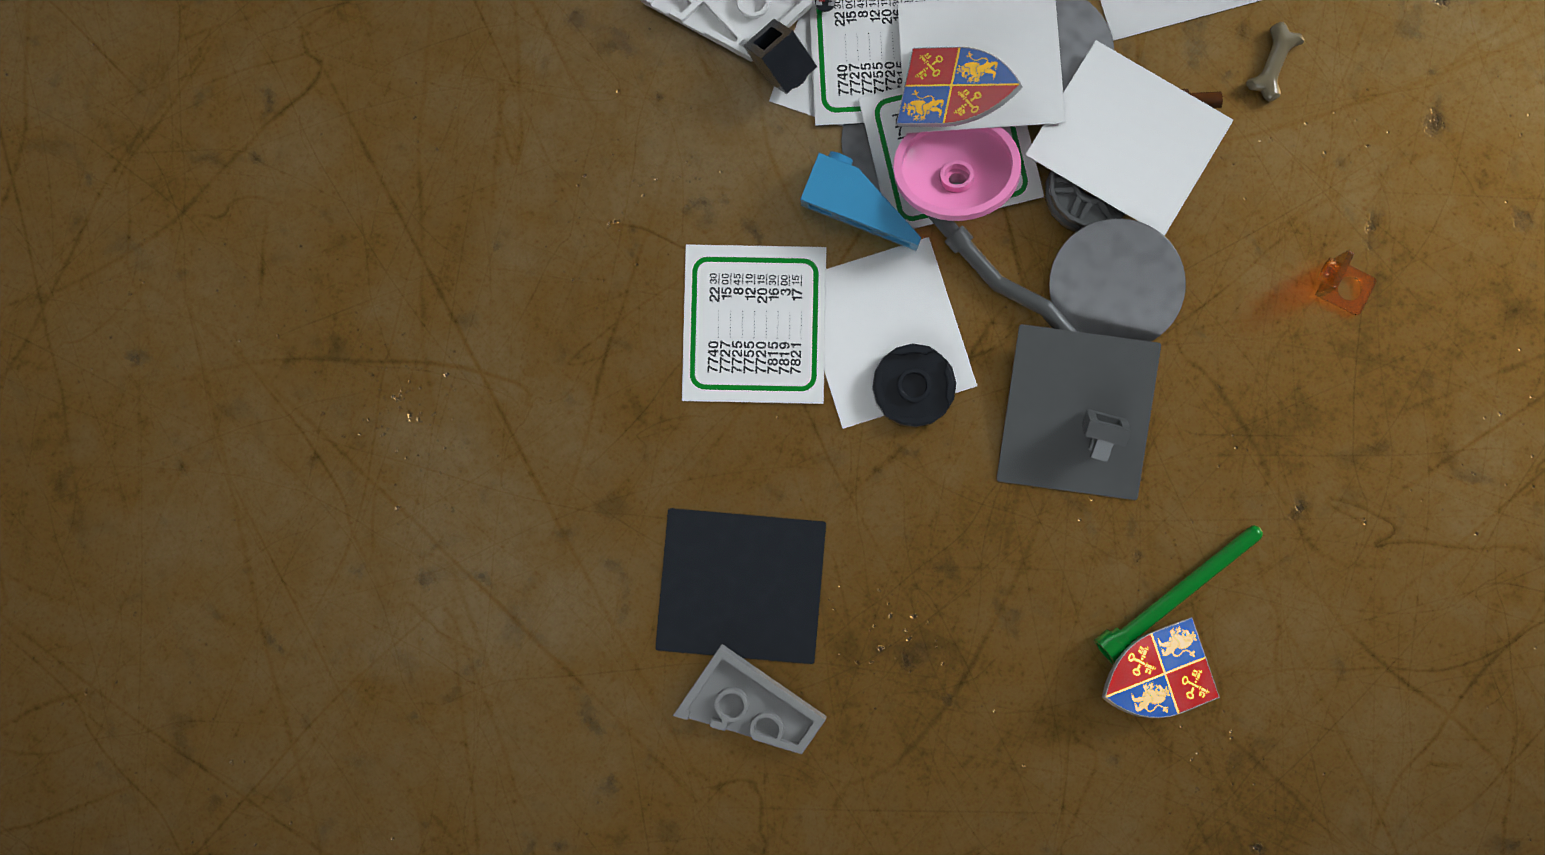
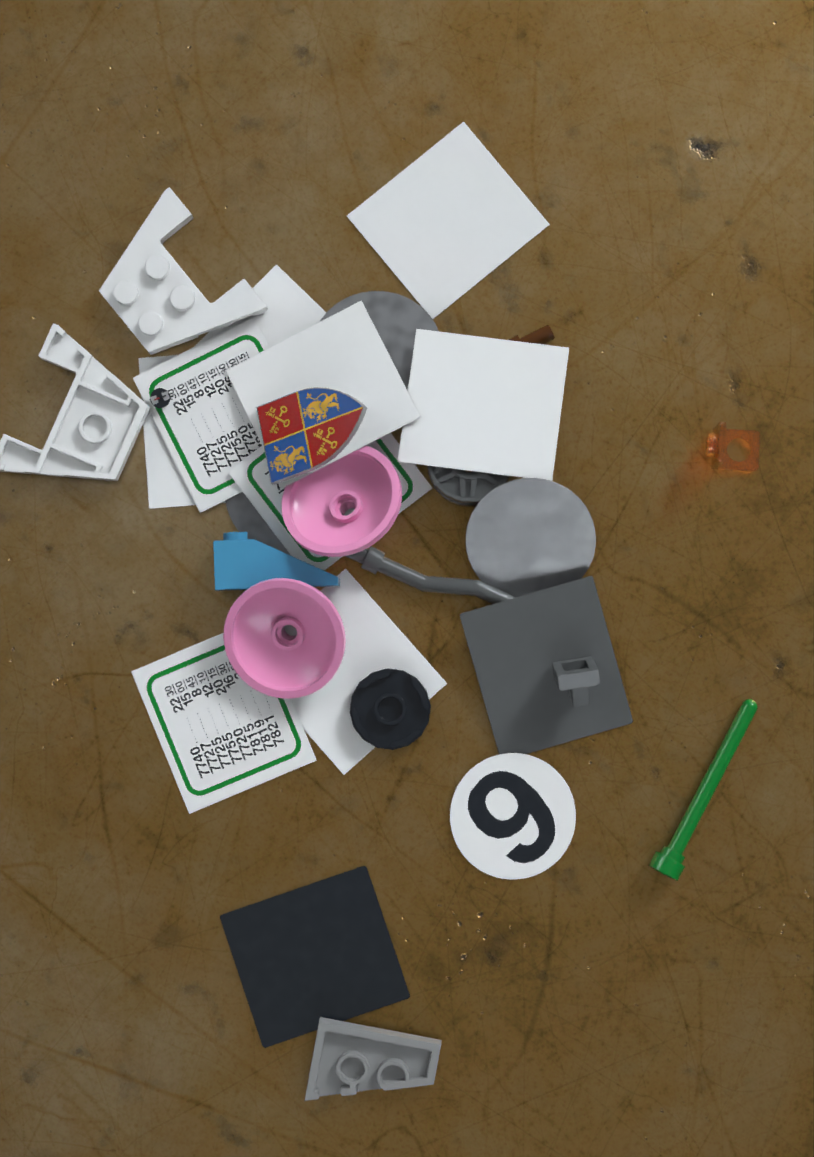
camera: 20 degrees left, 0 degrees up
black brick [743,19,817,94] -> none
shield [1102,617,1220,718] -> none
dark tan piece [1246,22,1305,102] -> none
none -> bright pink dish [223,578,346,699]
none -> white sticker [450,753,576,880]

